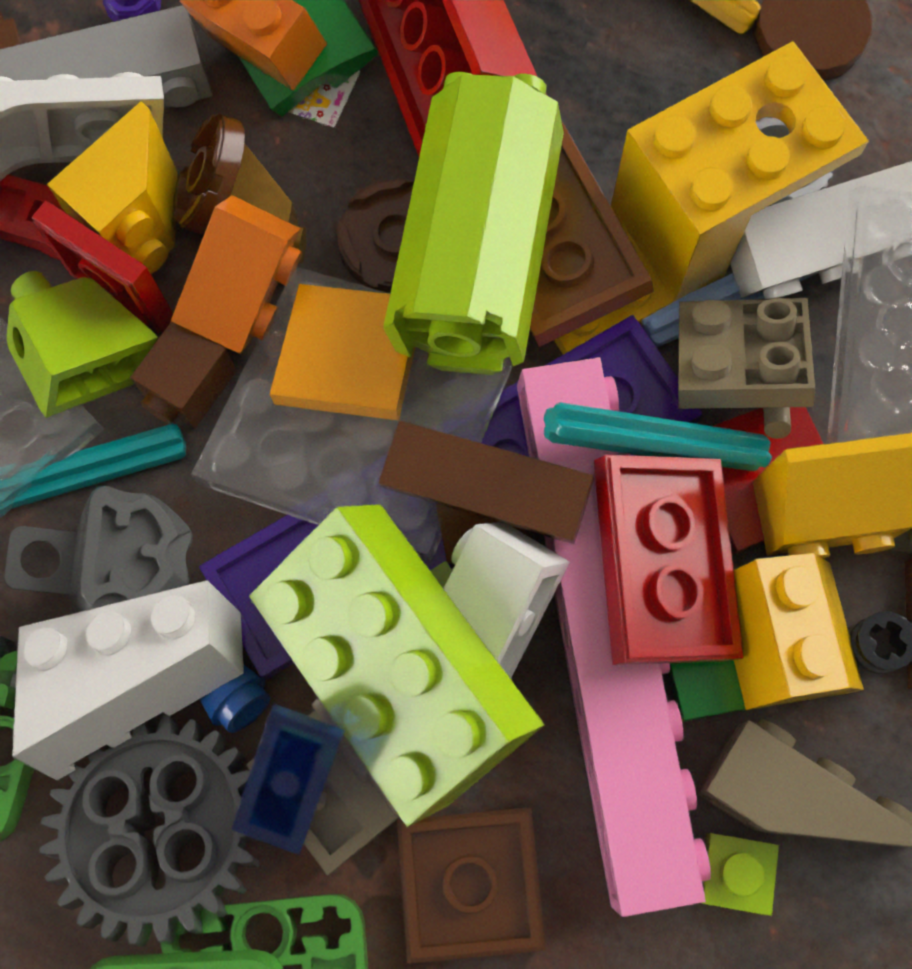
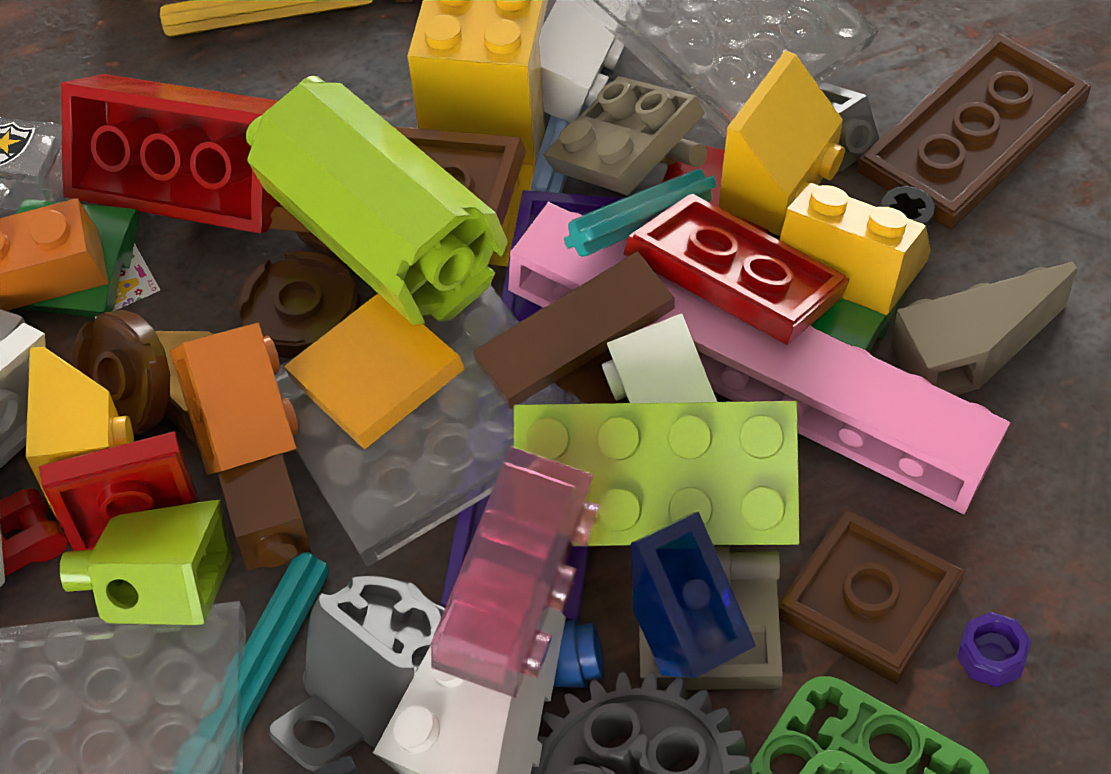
camera: 50 degrees left, 20 degrees down
lime plate [702,833,779,916] -> none
none -> clear pink brick [431,446,600,698]

